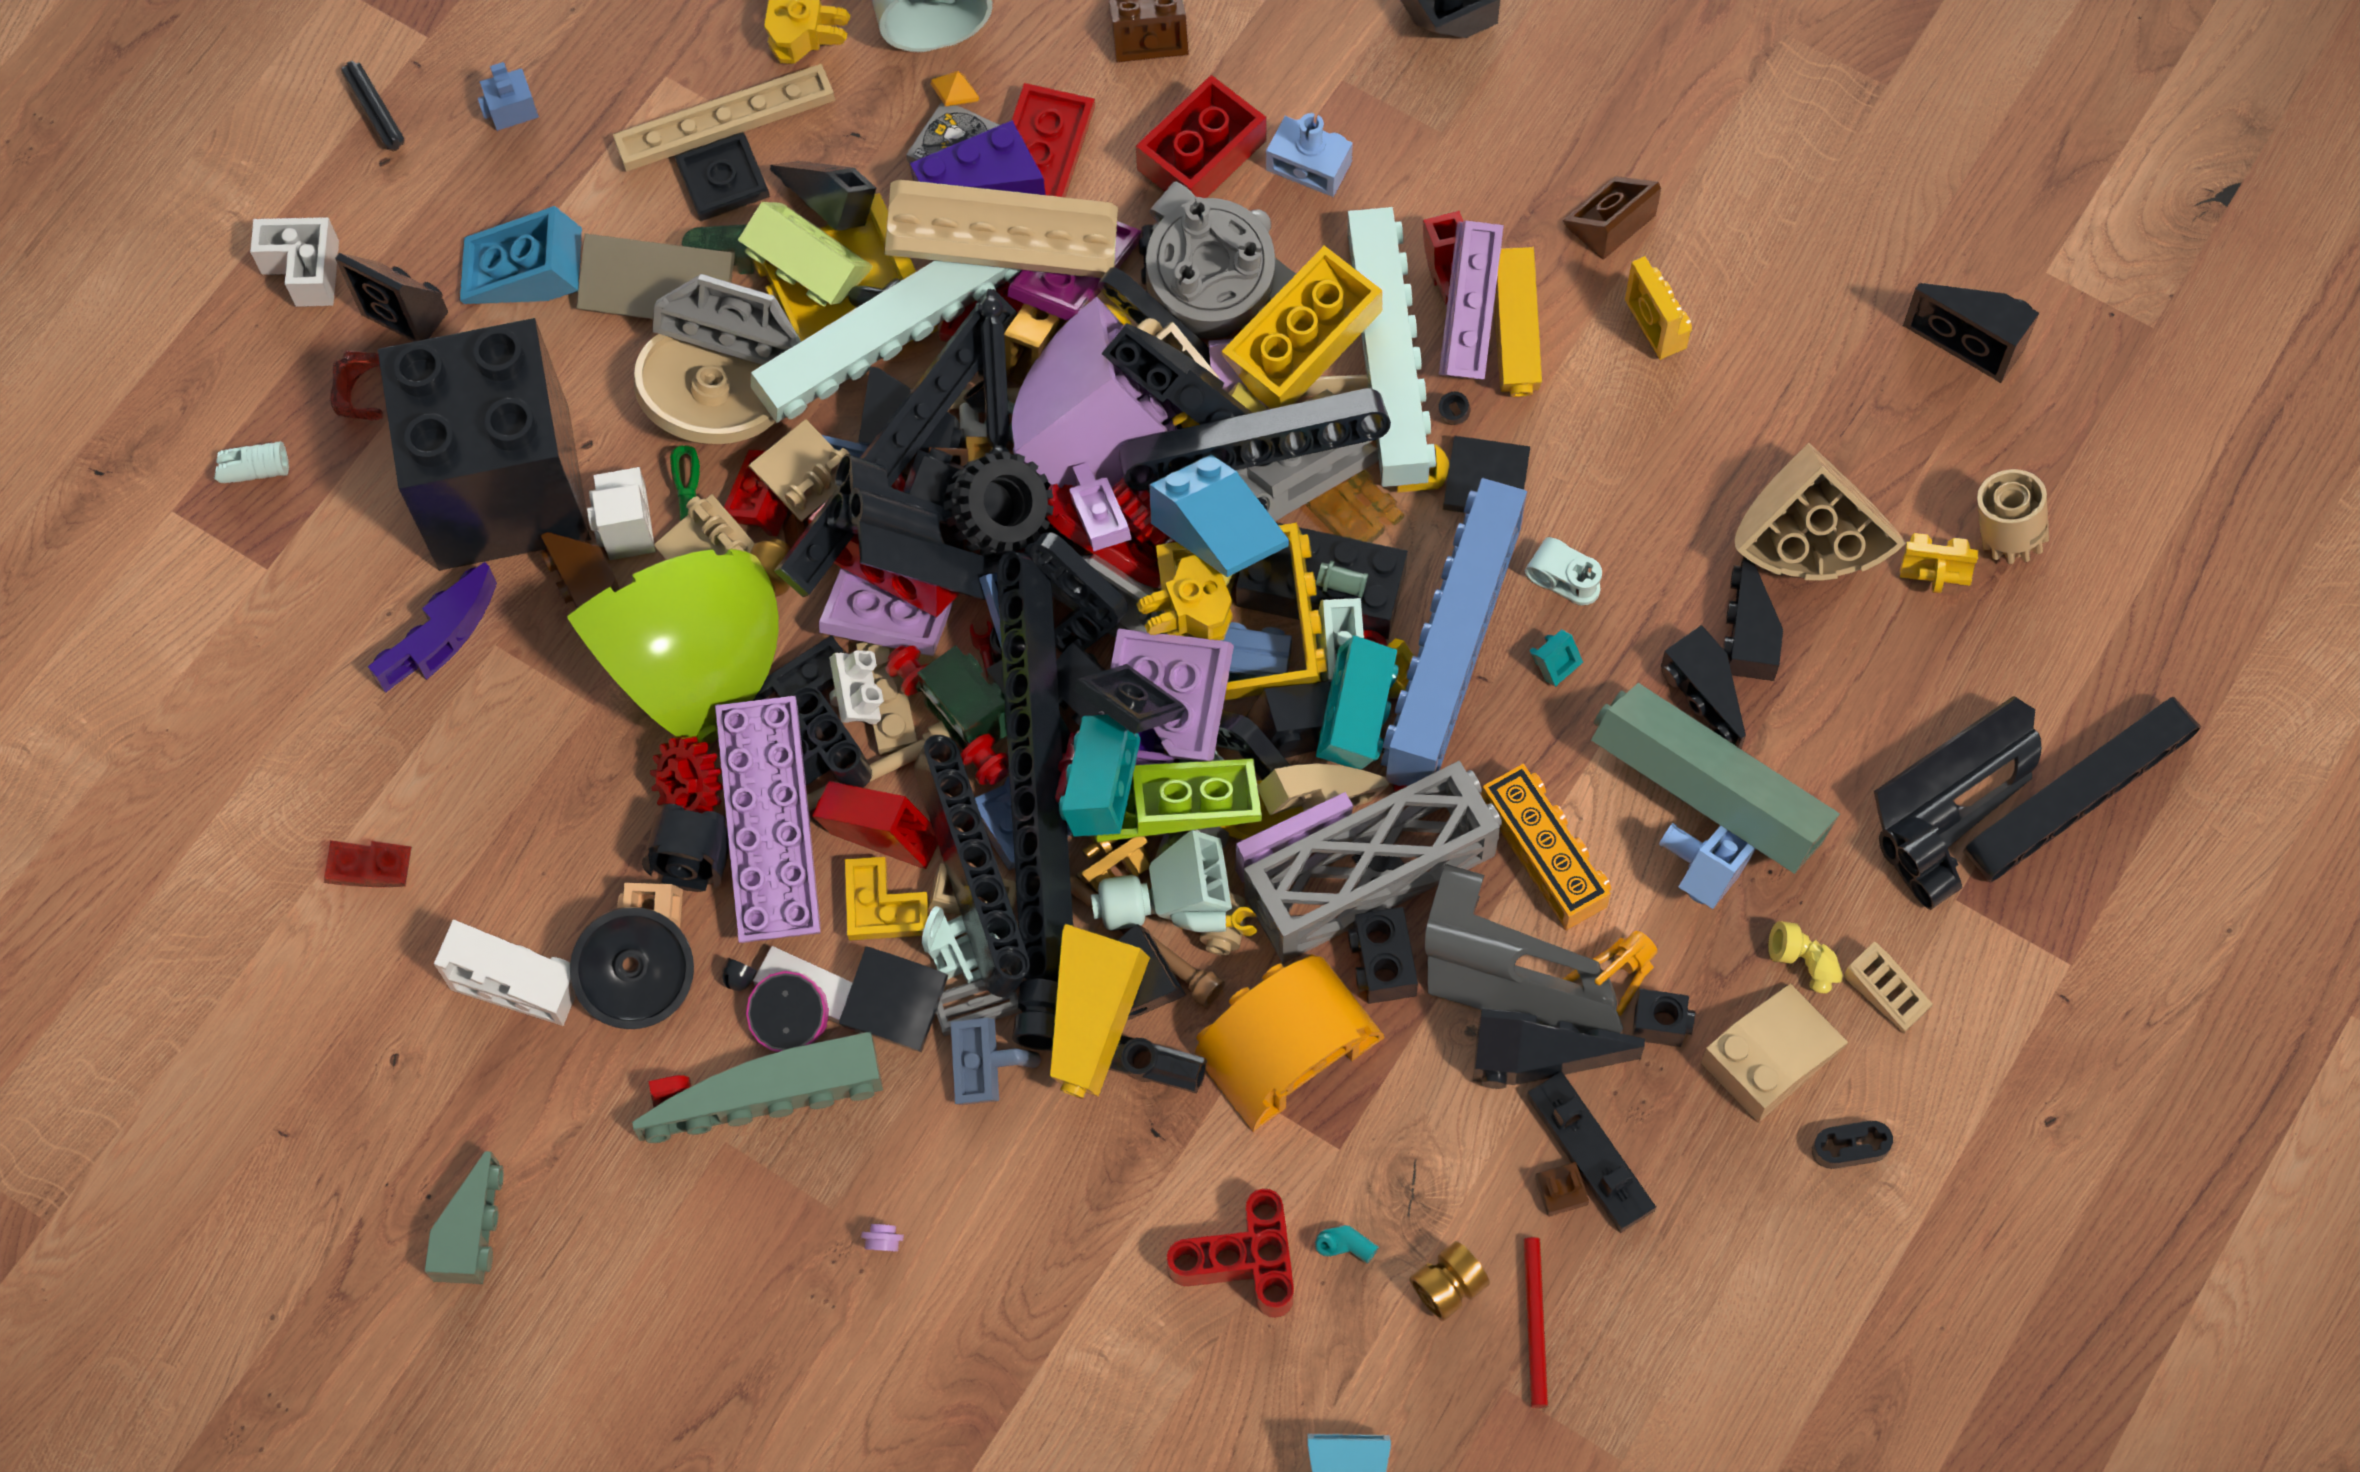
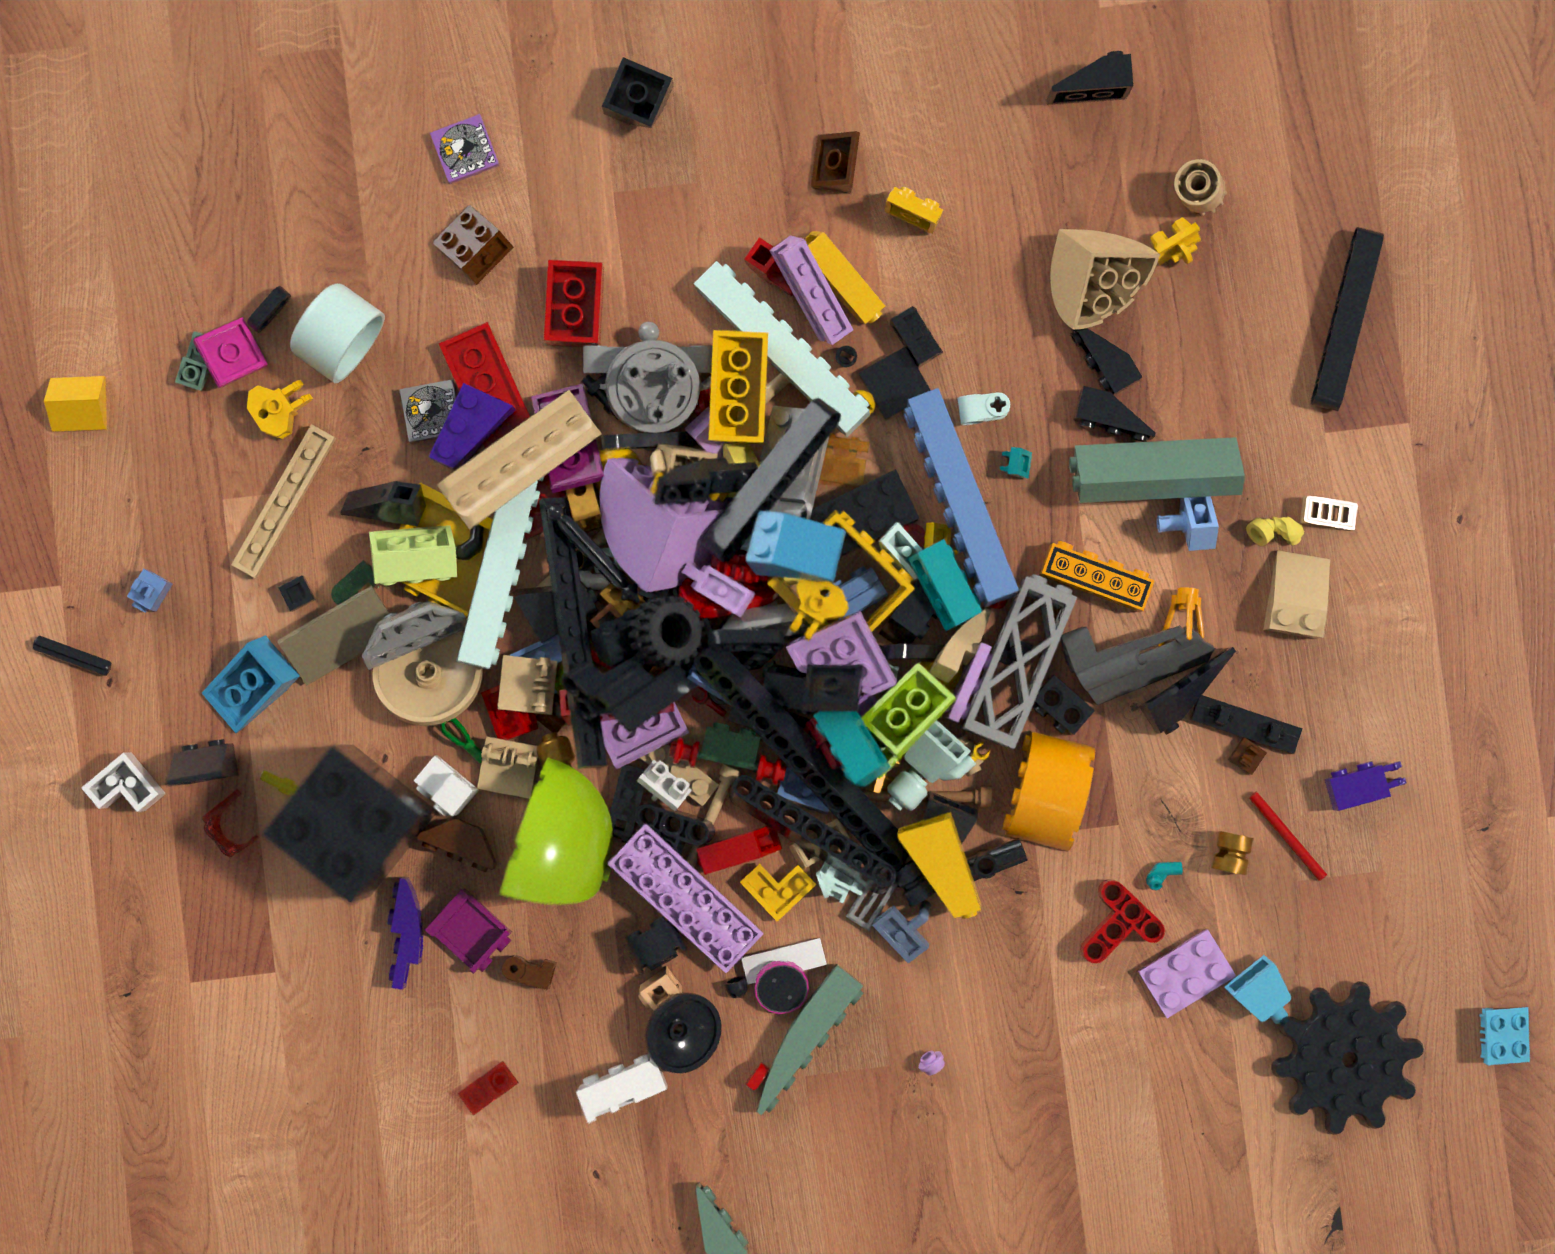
camera: 45 degrees left, 20 degrees up
light aqua hinge [214,441,289,484] -> none
red gear [650,736,724,813] -> none
black tile [675,132,770,222] -> none
black slope [839,946,949,1053] -> none
light orange slope [931,71,979,106] -> none
light blue brick [1266,113,1353,197] -> none
sand green pin [1316,561,1368,598] -> none
black brick [1632,989,1695,1047] -> none
black beam [1812,1121,1893,1169] -> none
black panel [1874,696,2042,910] -> none
none -> black plate [278,575,316,612]
none -> magenta panel [425,888,512,974]
none -> reddish brown leg [502,955,557,990]
none -> black hinge [890,306,943,368]
none -> lavender plate [1137,929,1236,1018]
none -> dark purple hinge [1324,761,1407,811]

